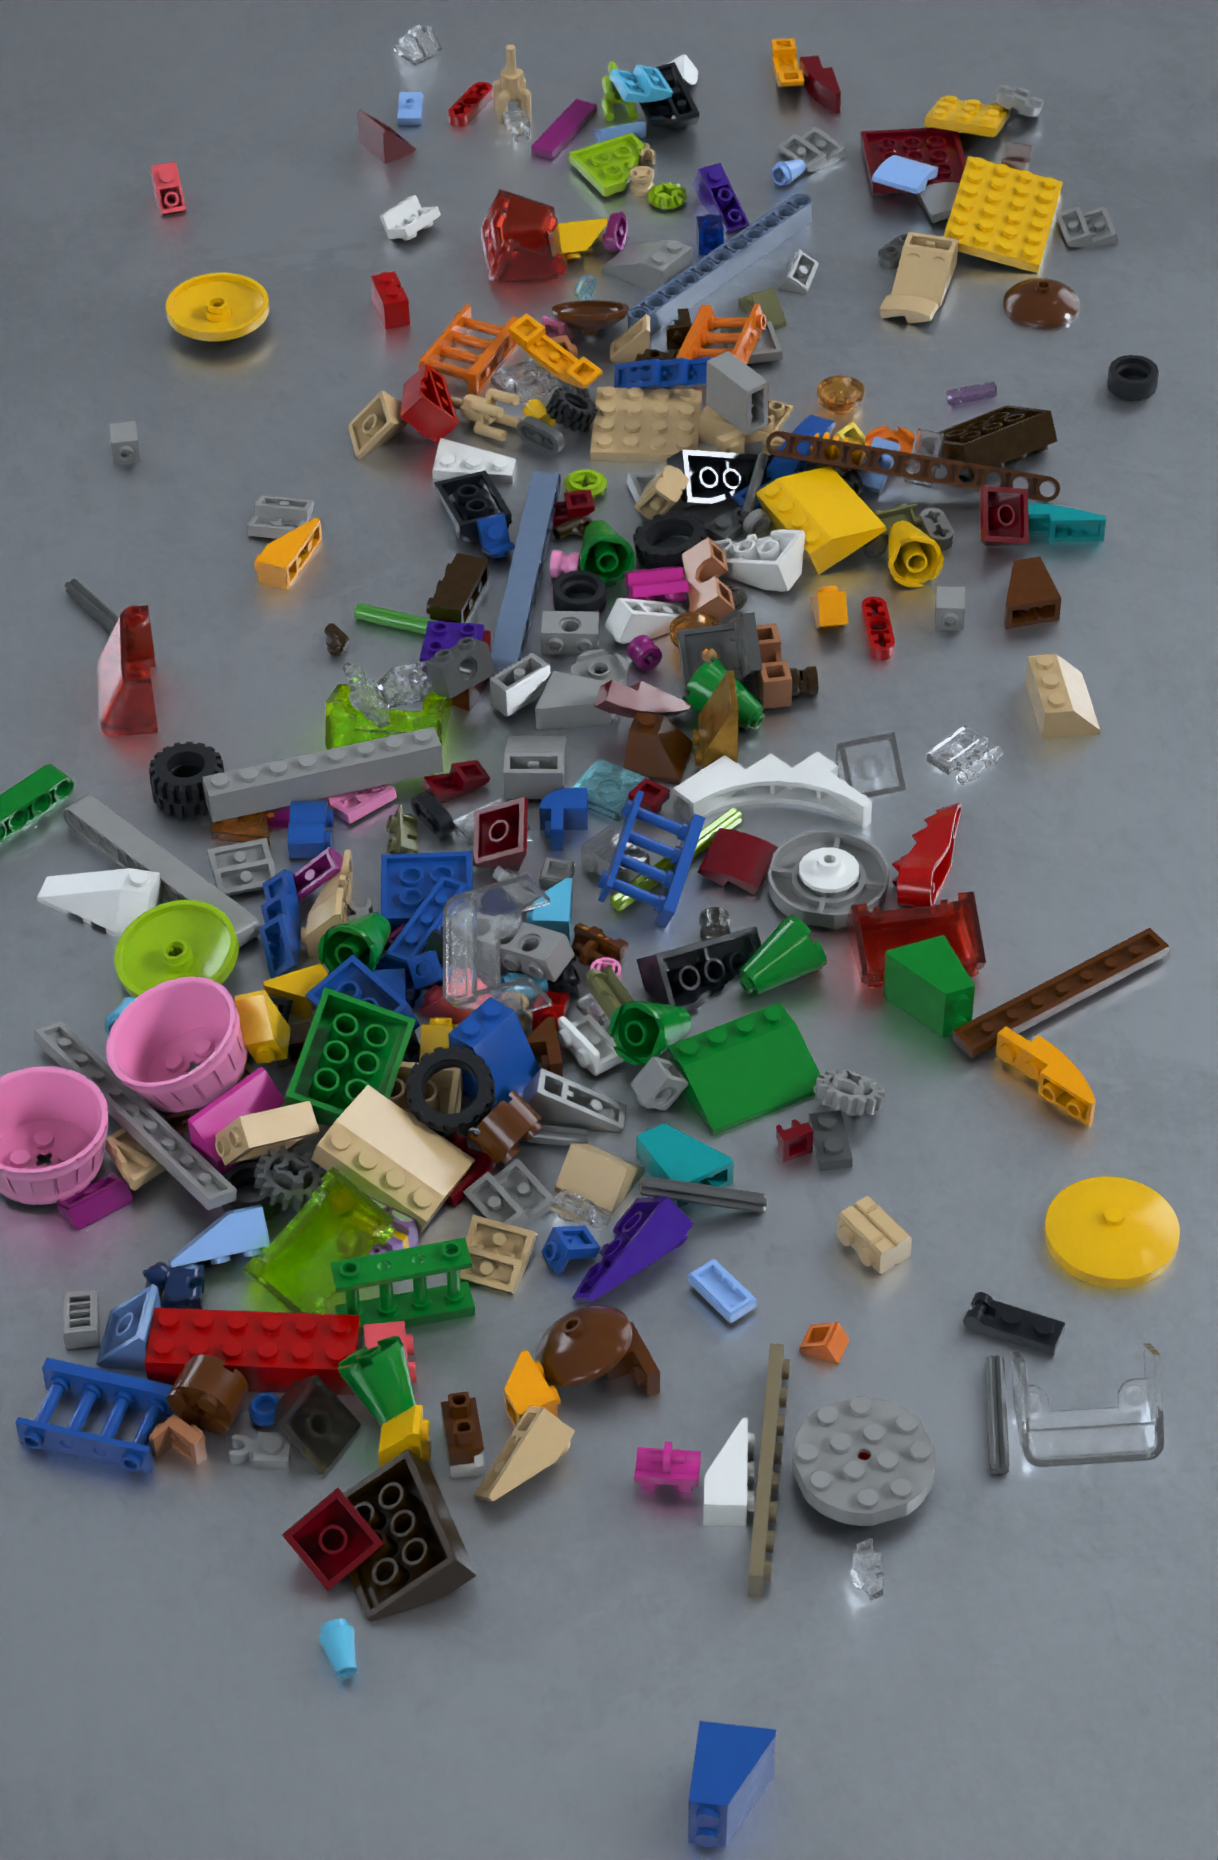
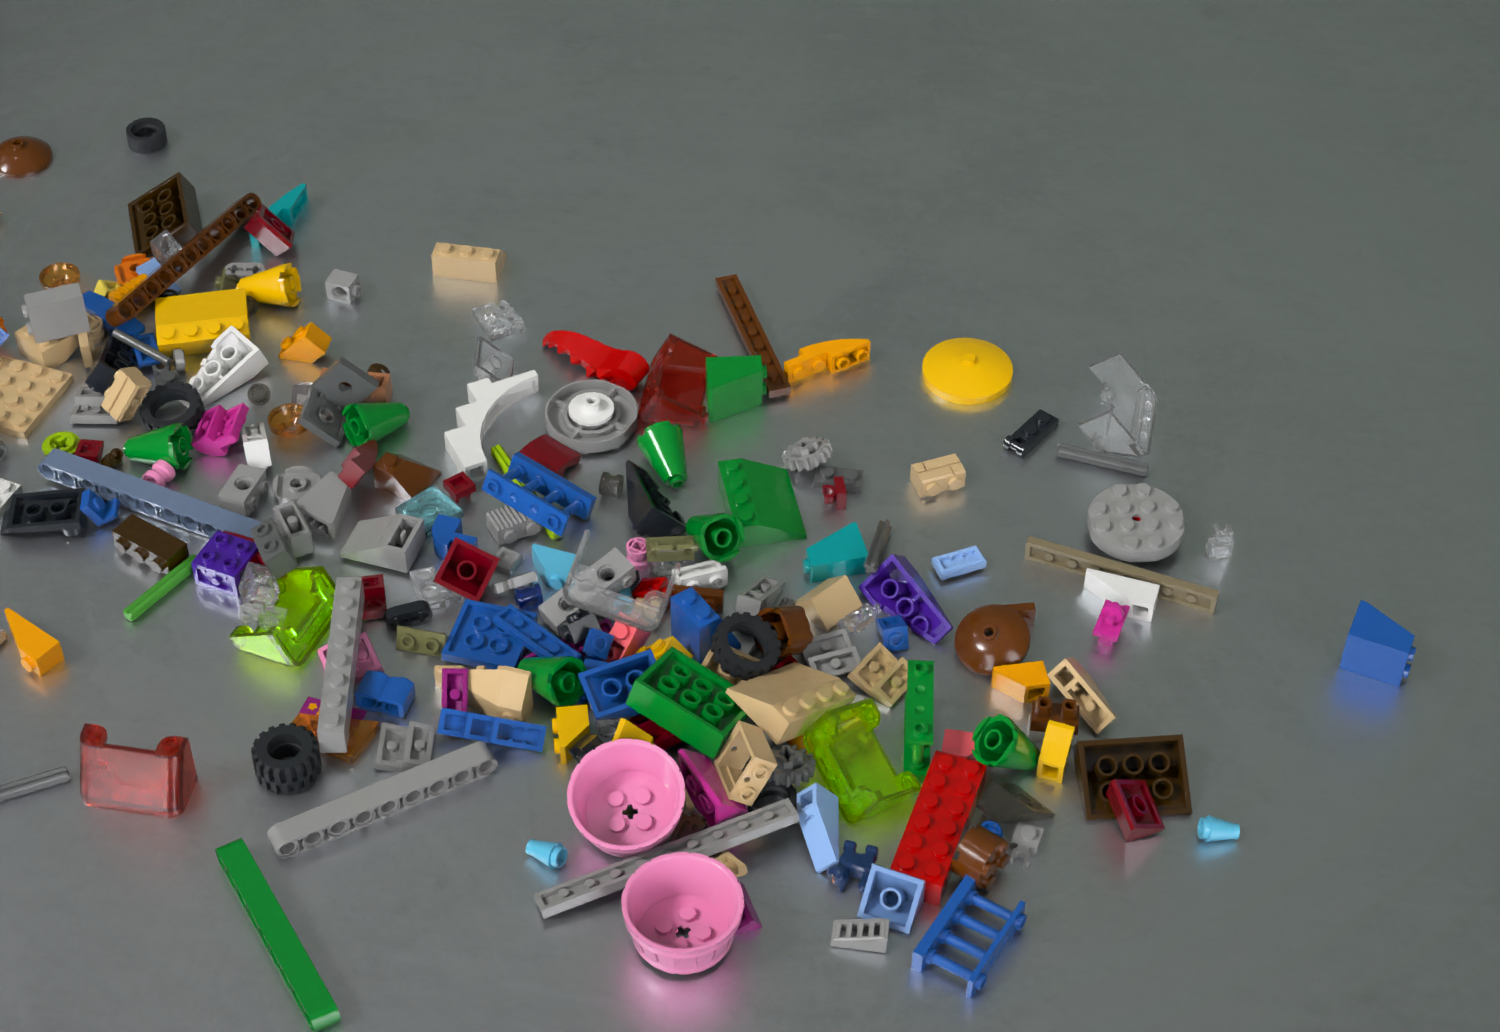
camera: 75 degrees left, 0 degrees up
white wedge [37,868,163,937] -> none
lime dish [114,900,239,999] -> none
nougat bracket [149,1414,207,1465] -> none
dark brown arm [324,623,349,656] -> none
black tyre [553,570,606,614] -> none
reddish brown hips [571,923,629,967] -> none
magenta wheel [627,635,662,671] -> none
light grey brick [630,1056,689,1111] -> none
nougat arch [682,537,735,626] -> none
pearl gold slope [692,670,738,770] -> none
orange slope [799,1322,849,1363] -> none
red beam [861,597,895,661] -> none
clear purple axle [946,381,997,405] -> none
reddish brown slope [1004,557,1062,629] -> none

